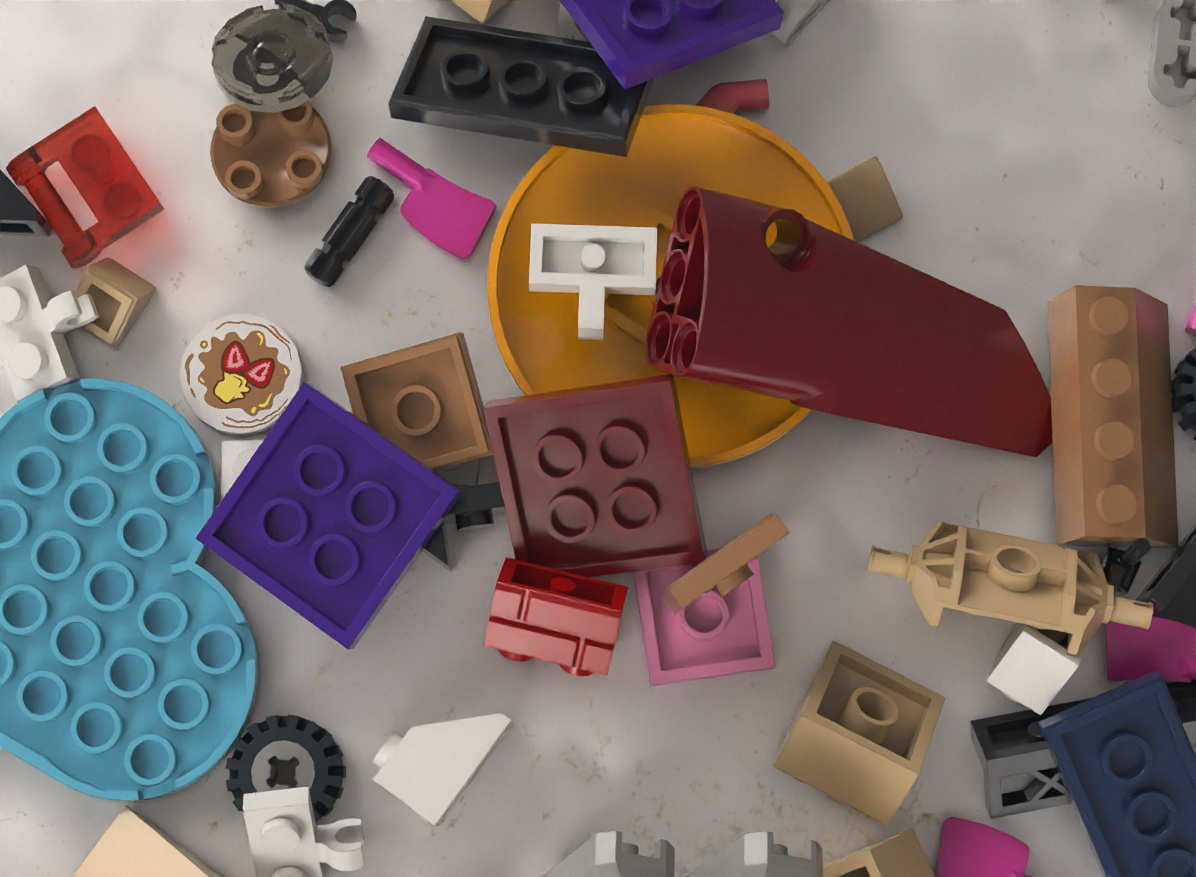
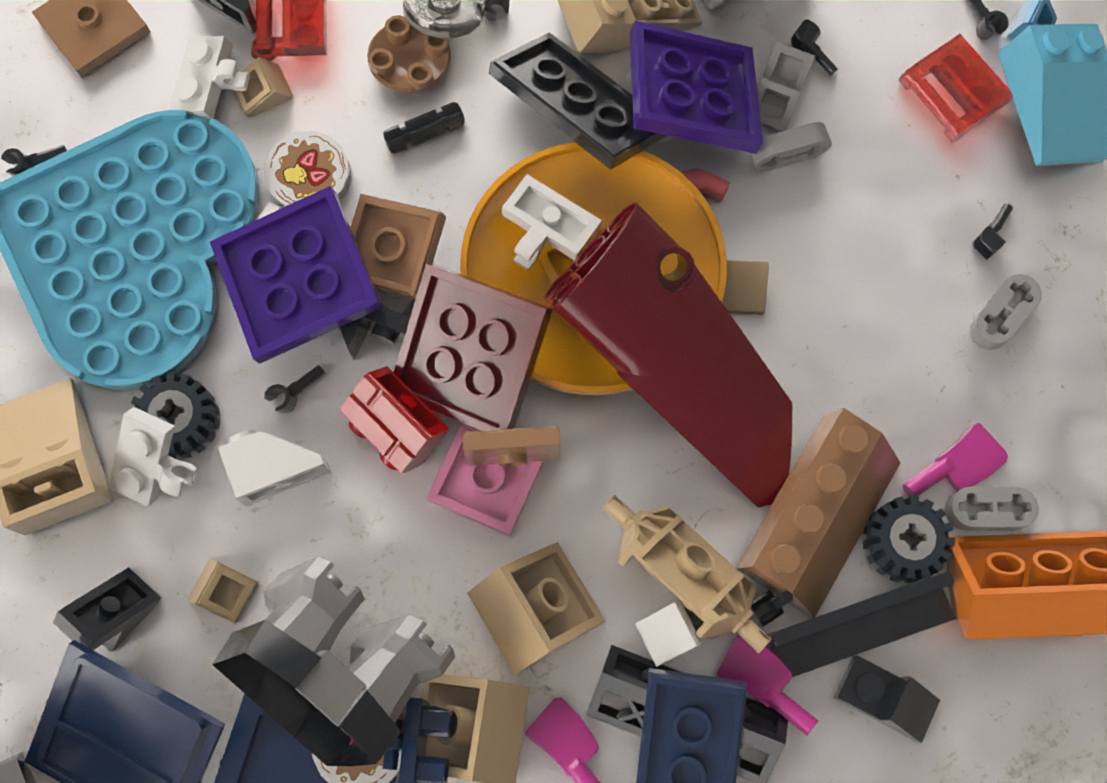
camera: 30 degrees right, 5 degrees down
dark pink piece [367,138,497,260] -> none
none -> black hand [264,365,325,413]

